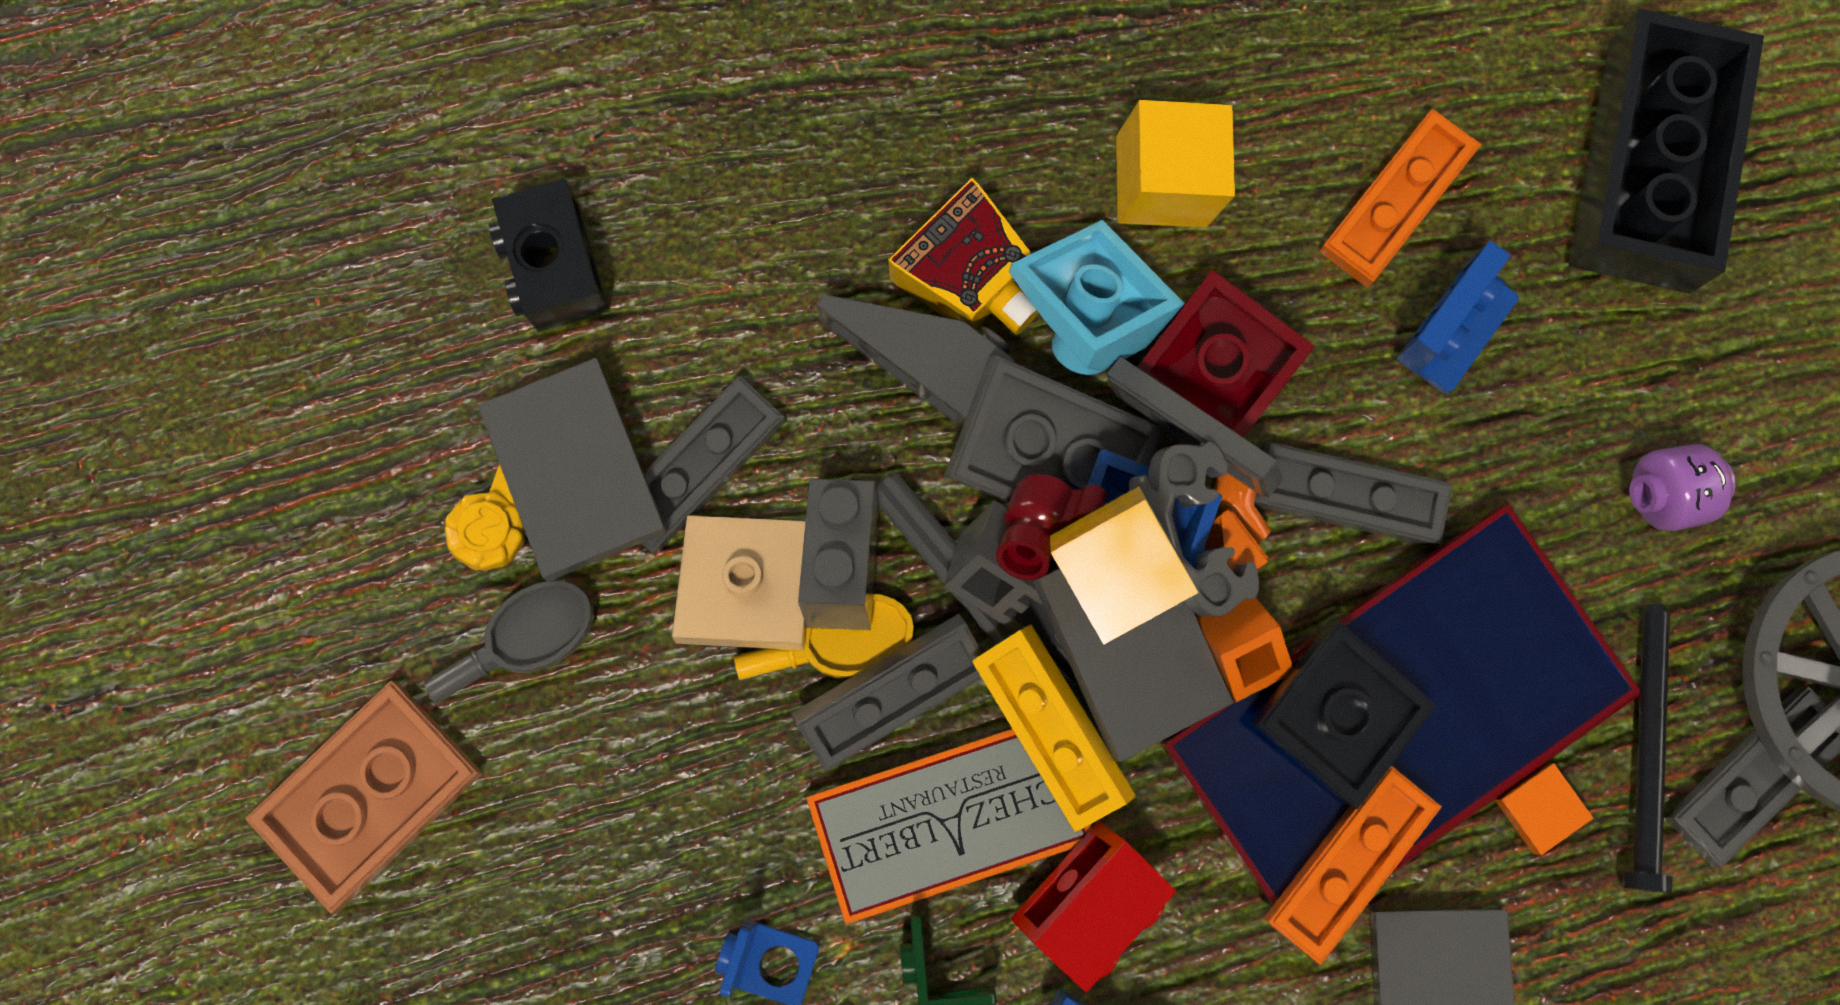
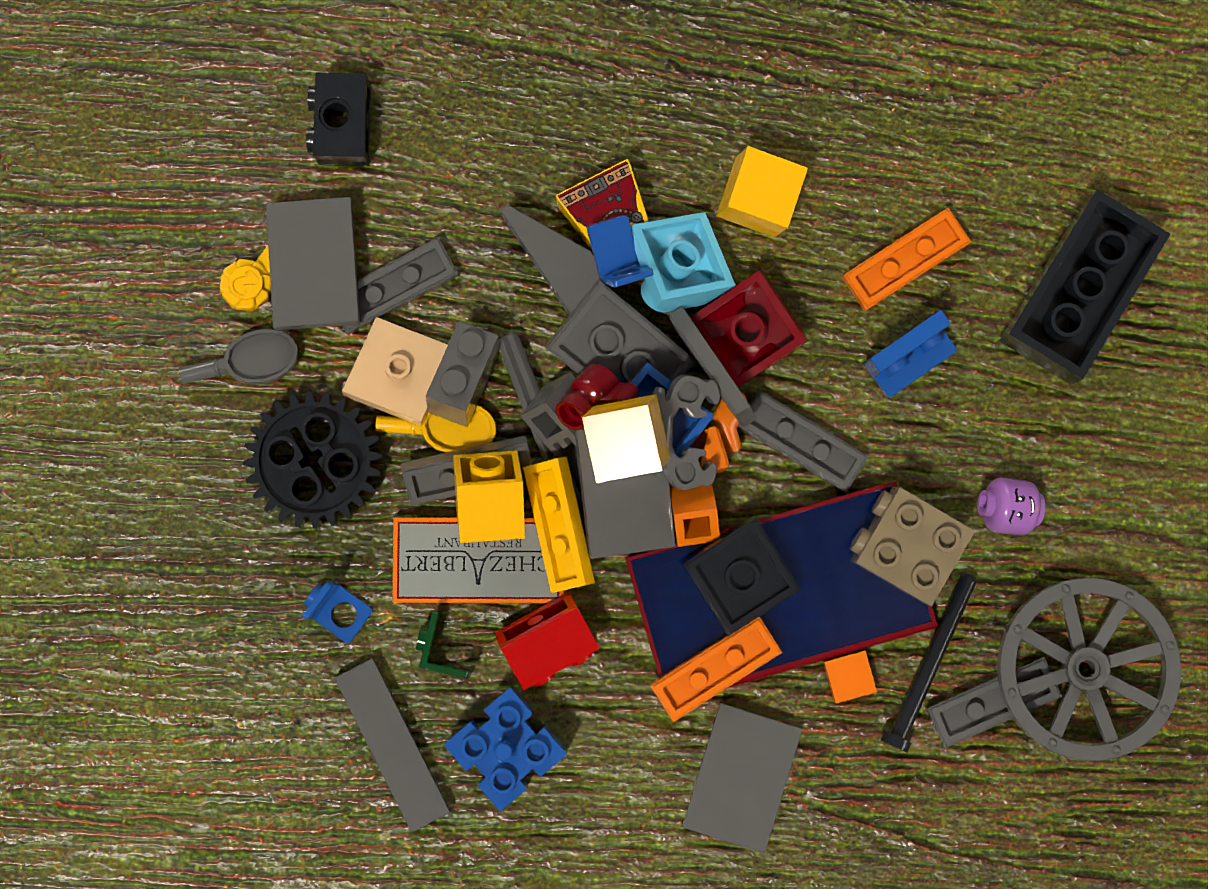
camera: 15 degrees right, 5 degrees up
nougat tile [245,680,483,914] -> none
none -> black gear [243,391,384,530]
none -> yellow head [453,451,525,543]
none -> blue bracket [587,215,654,287]
none -> dark tan brick [850,487,975,607]

